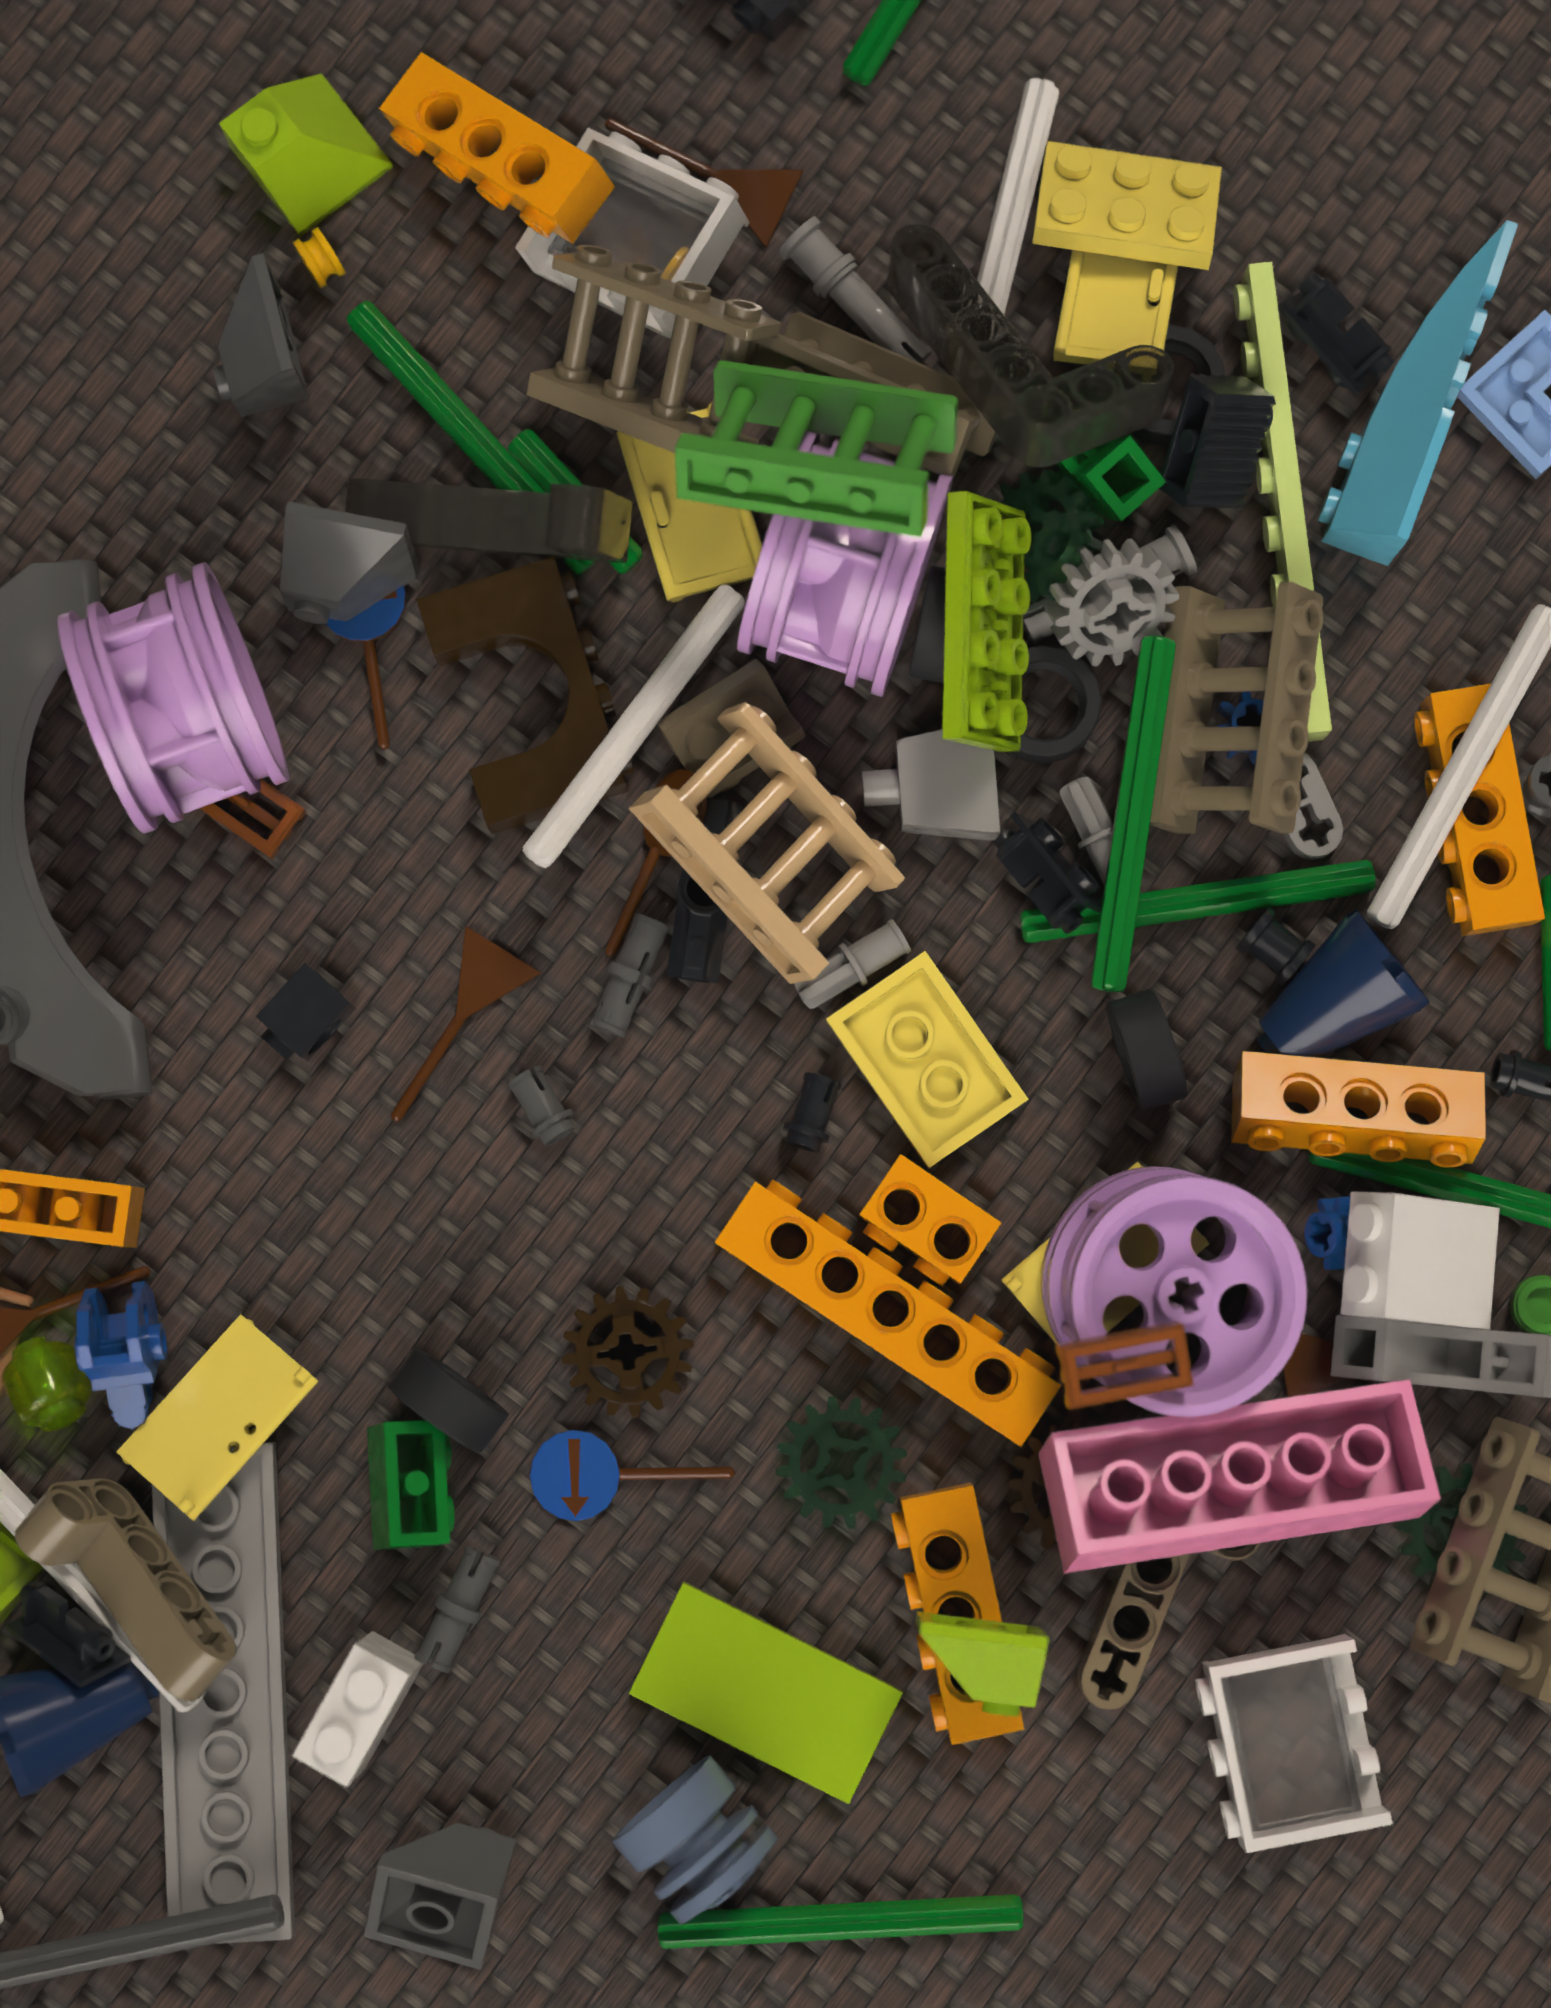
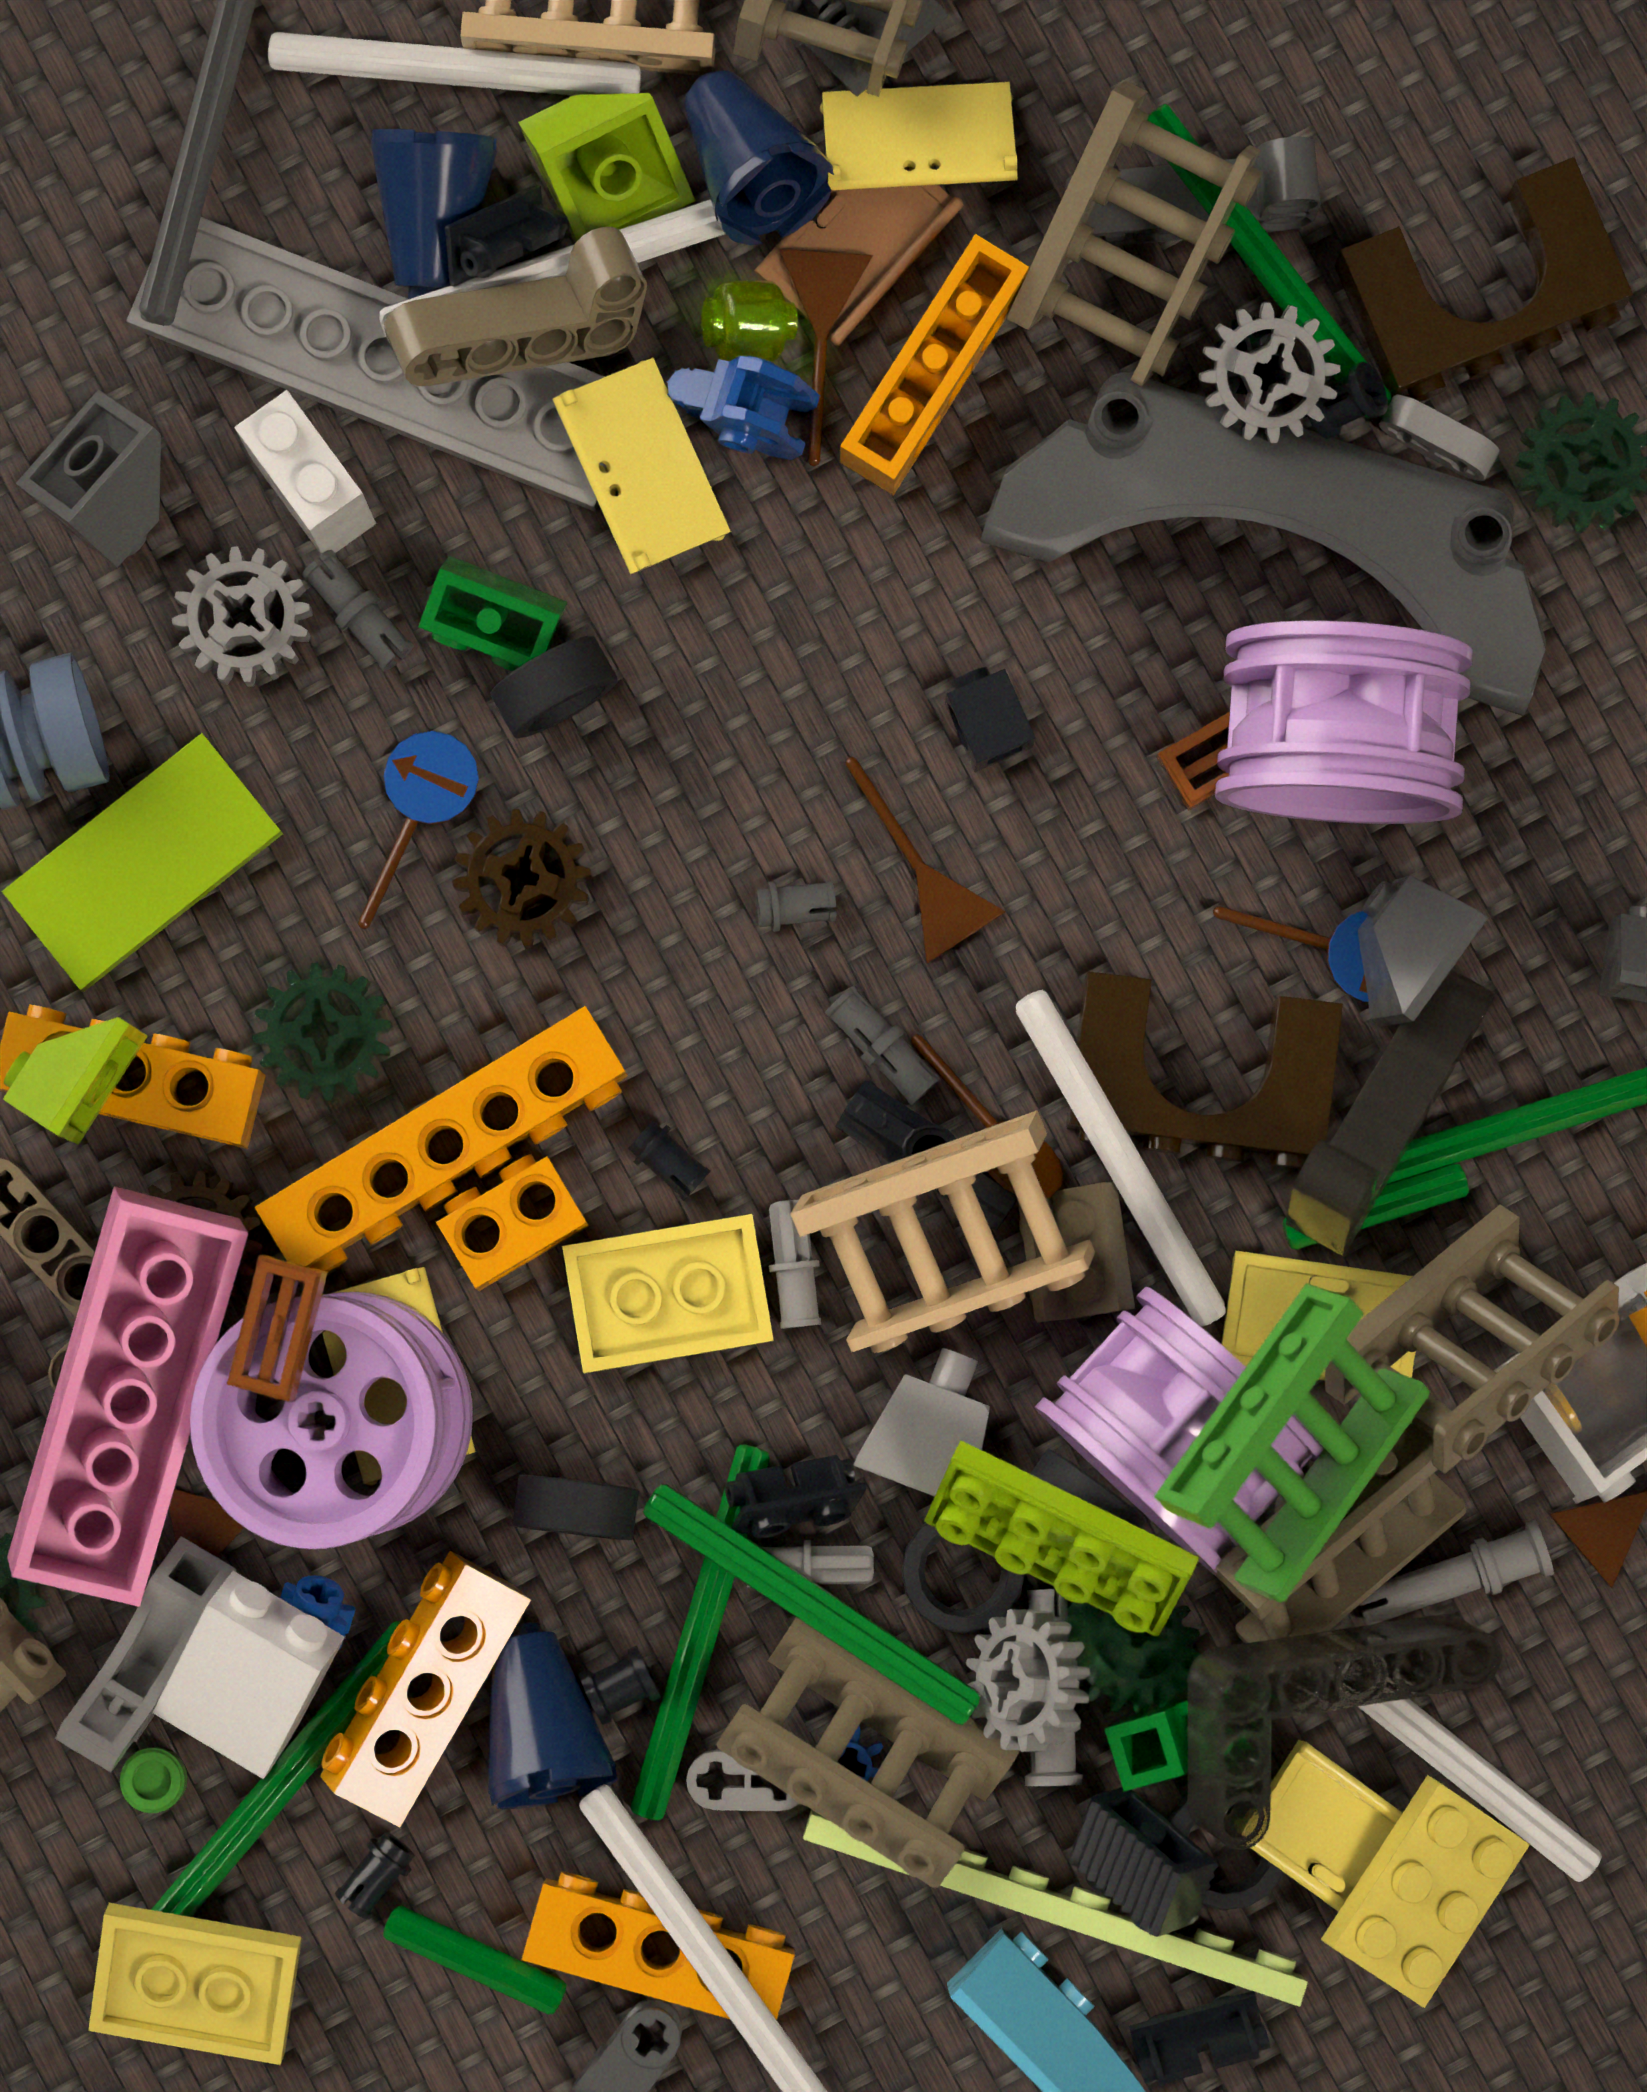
camera: 110 degrees right, 0 degrees up
none -> light grey gear [172,546,313,687]

